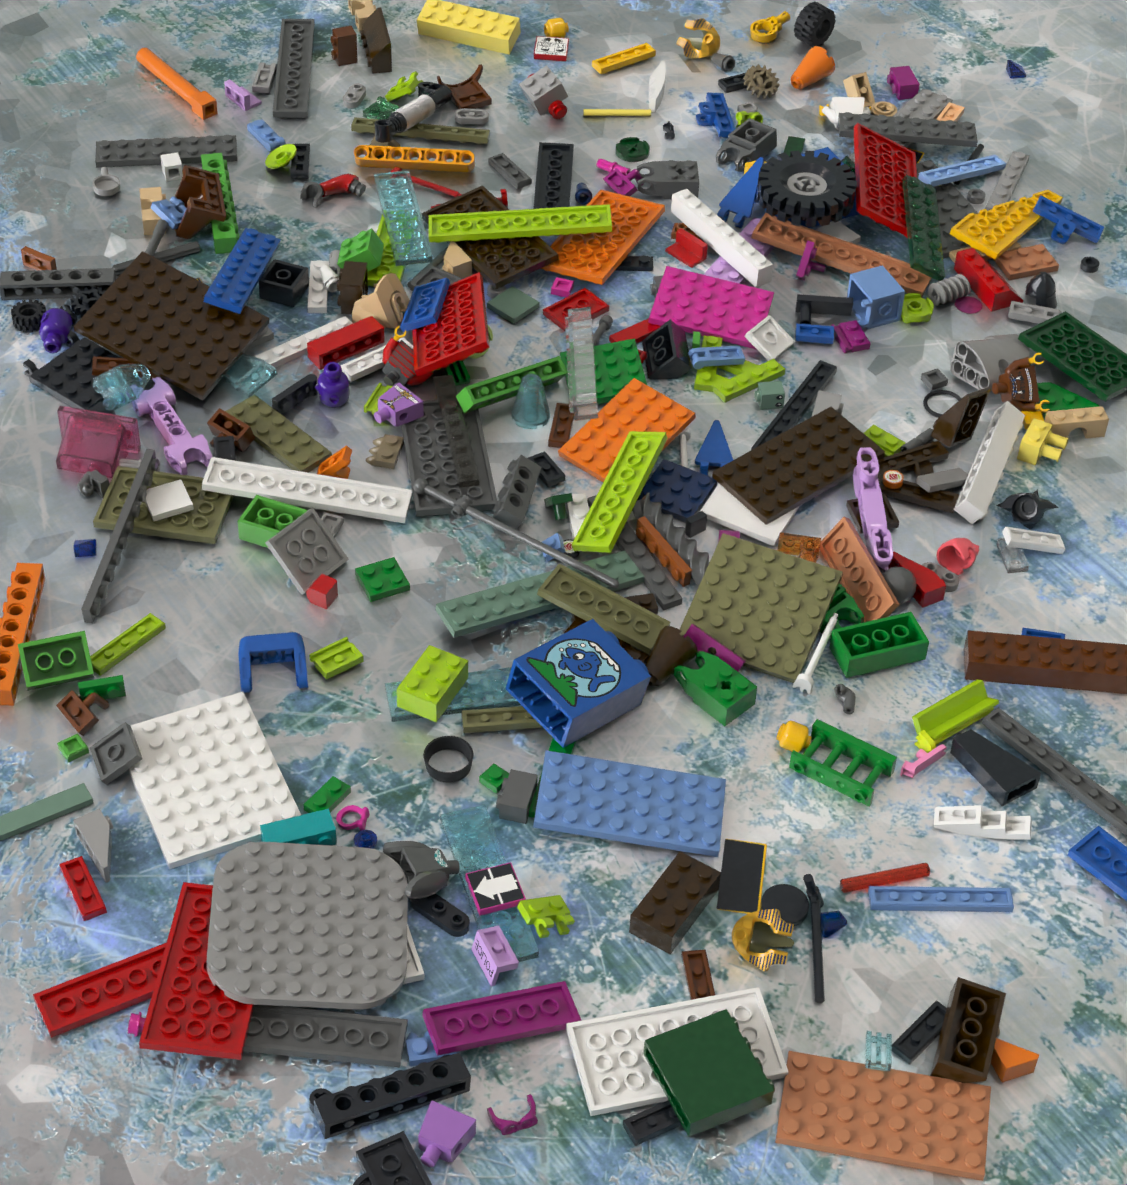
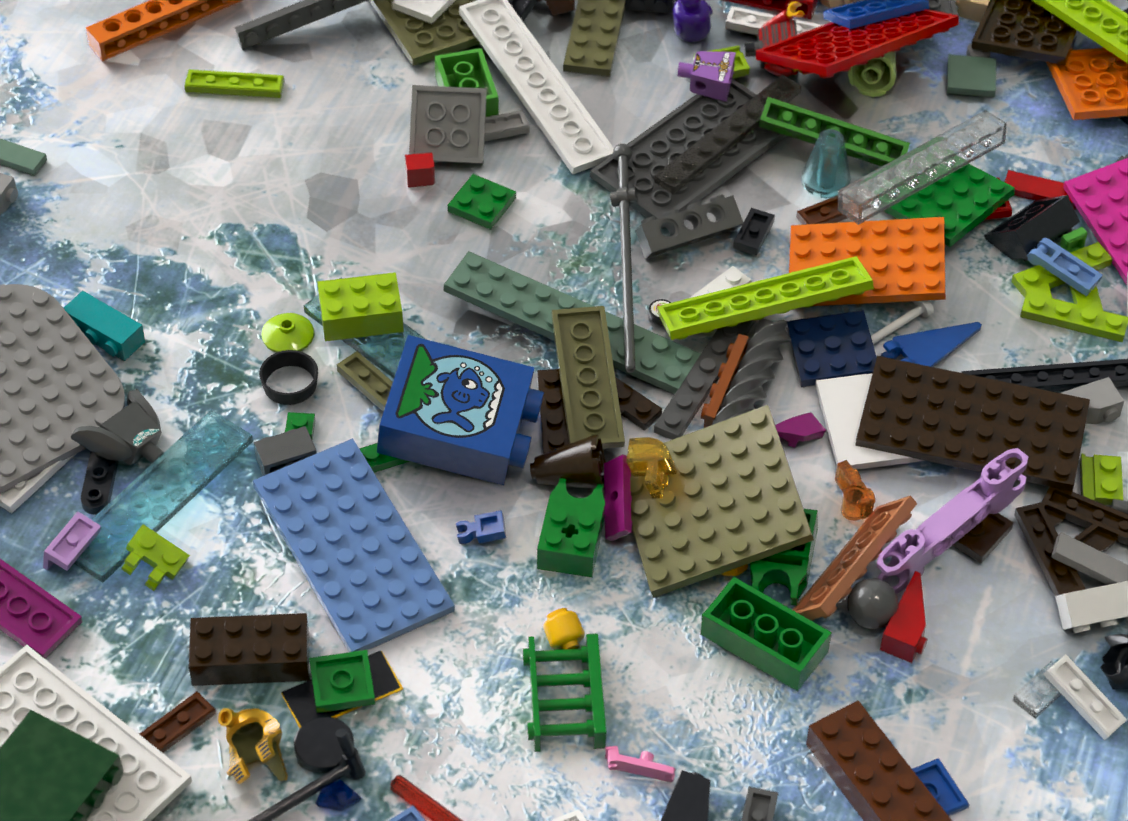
camera: 55 degrees right, 5 degrees up
bright green brick [18,631,94,691] -> none
reddish brown plate [56,690,109,736] -> none
bright green tile [57,733,89,762] -> none
green plate [78,675,126,701] -> none
dark grey plate [90,722,143,785] -> none
white plate [128,692,301,869] -> none
blue connector [238,632,308,693] -> none
green plate [303,776,351,813] -> none
lime plate [309,637,364,680] -> none
orange slope [317,445,352,479] -> none
dark pink piece [336,805,370,831] -> none
clear blue plate [354,830,377,849] -> none
dark tan plate [366,434,404,469] -> none
green tile [444,360,470,386] -> none
tile [465,862,526,916] -> none
medium blue plate [542,533,566,561] -> none
red tile [543,288,609,333] -> none
dark green tile [544,493,573,520] -> none
dark pink plate [551,277,574,297] -> none
dark grey bar [585,315,613,347] -> none
black tile [685,511,707,538] -> none
sand green brick [754,381,785,410] -> none
white piece [792,613,838,694] -> none
dark grey arm [834,684,856,714] -> none
tile [882,470,904,489] -> none
lime panel [912,679,999,740] -> none
neon yellow piece [914,707,994,753] -> none
light grey plate [922,562,959,592] -> none
coral helmet [936,538,979,575] -> none
none -> lime dish [261,313,314,353]
none -> green plate [309,650,375,713]
none -> blue plate [456,510,506,544]
none -> clear yellow brick [626,437,677,499]

